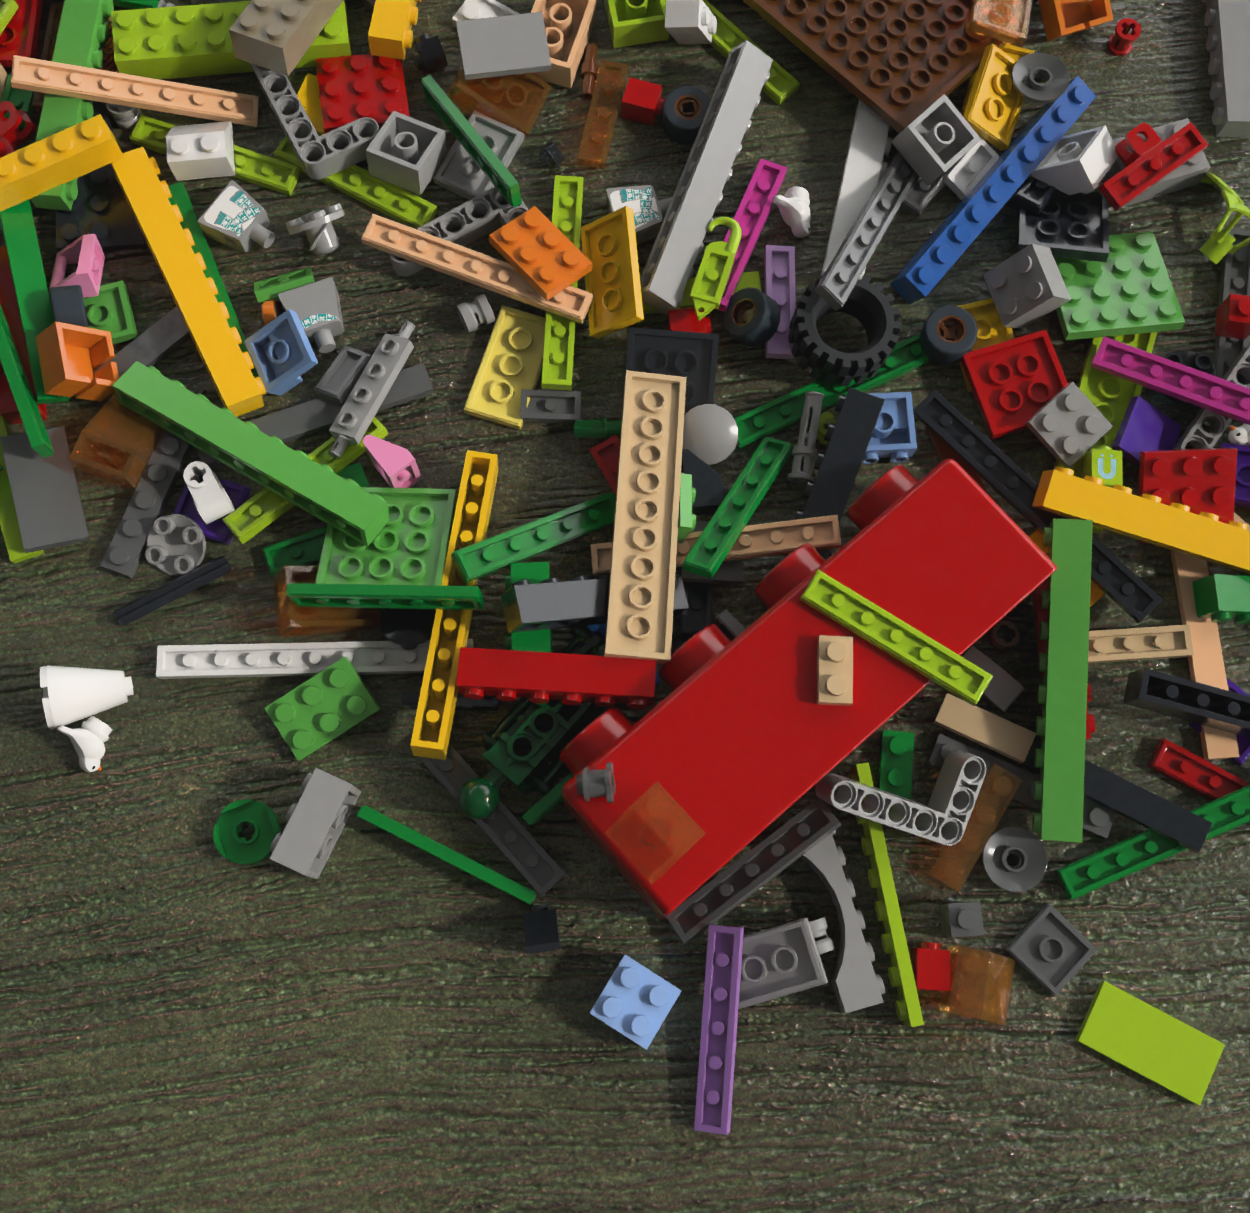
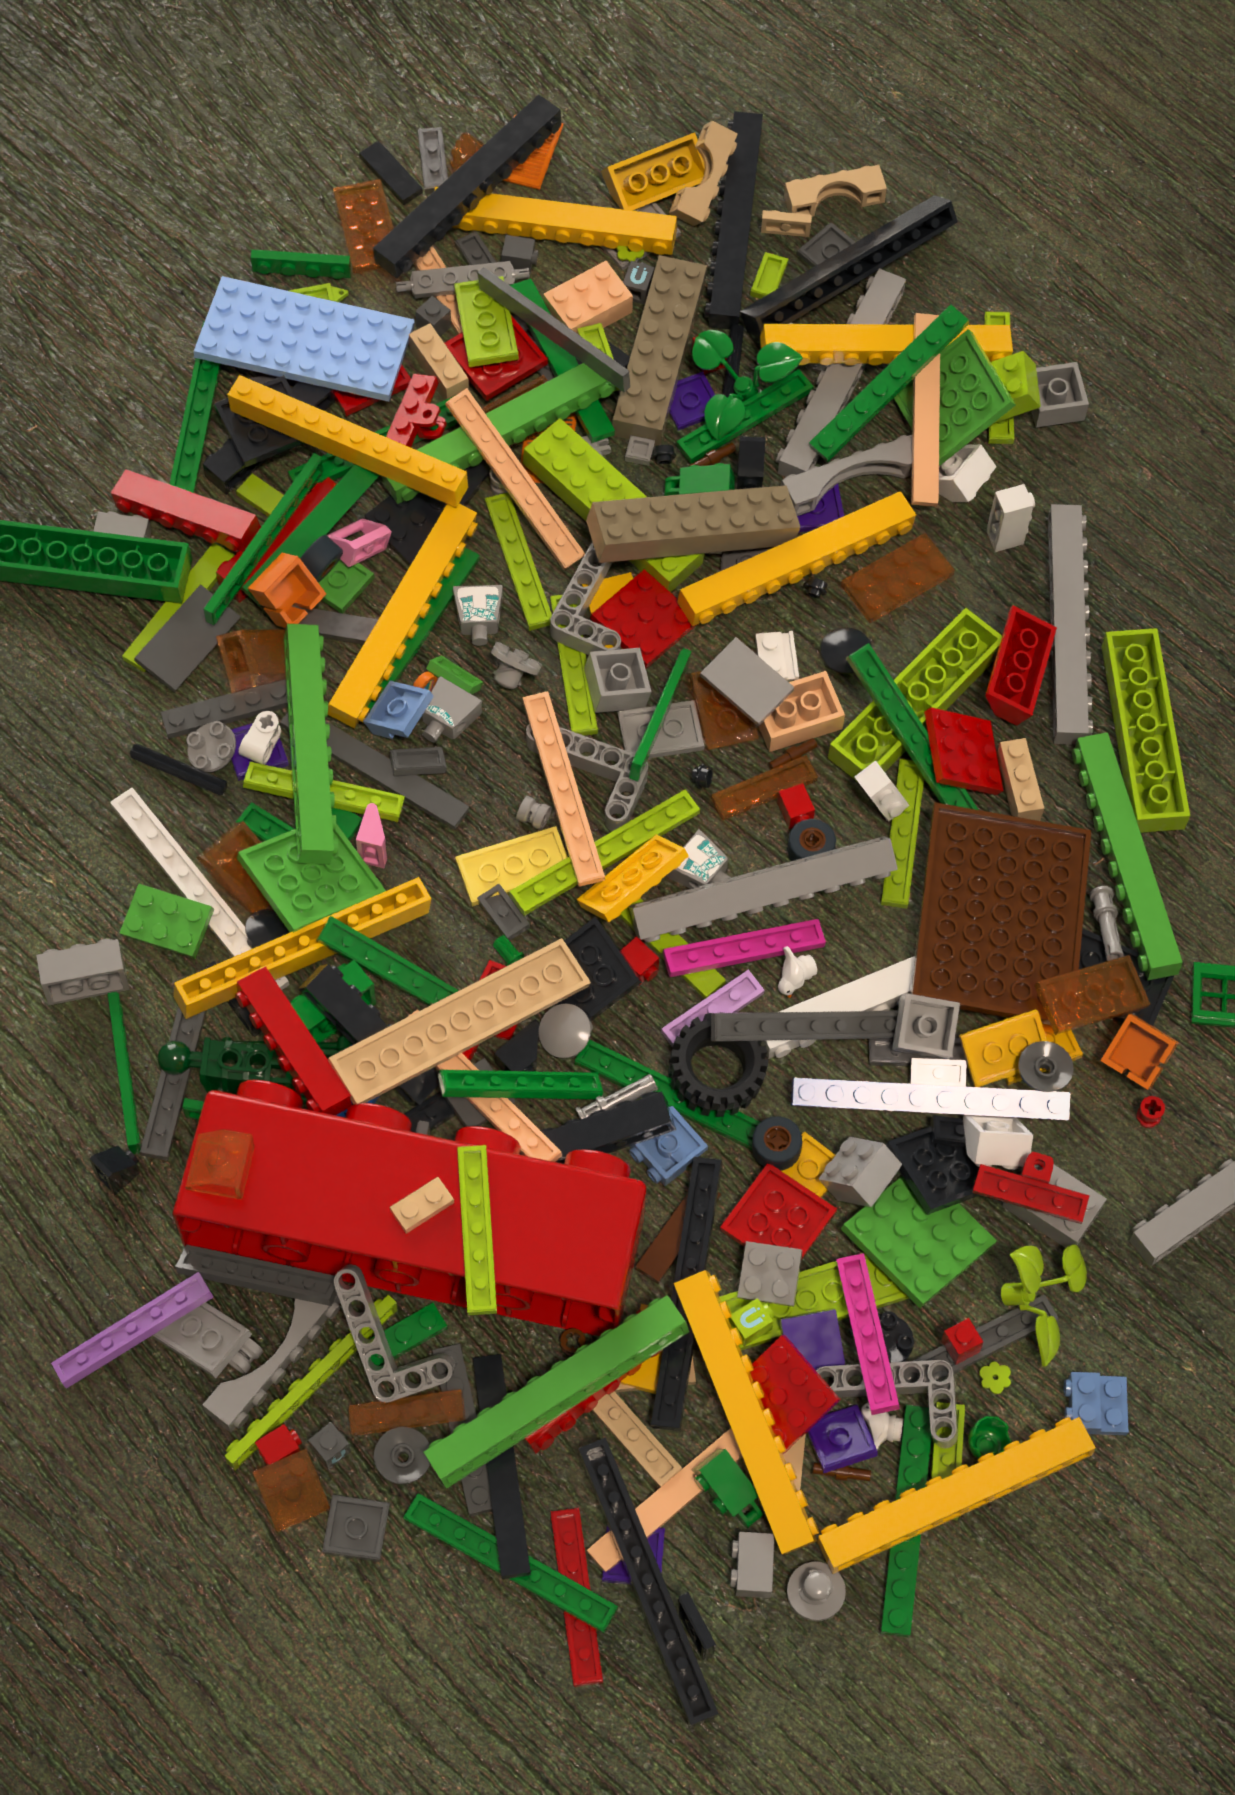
camera: 55 degrees right, 10 degrees down
white cone [40,665,134,729] -> none
white animal [57,716,112,772] -> none
white slope [166,121,235,181] -> none
green plate [213,799,281,865] -> none
green tile [286,583,484,610] -> none
light grey plate [328,321,415,459] -> none
black plate [413,34,448,74] -> none
orange plate [489,206,593,301] -> none
dark grey brick [576,762,616,804] -> none
light blue brick [590,954,682,1050] -> none
plate [677,473,696,543] -> none
lime plate [689,217,742,321] -> none
black wheel [722,287,780,347] -> none
tan tile [934,693,1036,763] -> none
light grey slope [963,645,1025,713] -> none
lime tile [1075,981,1225,1106] -> none

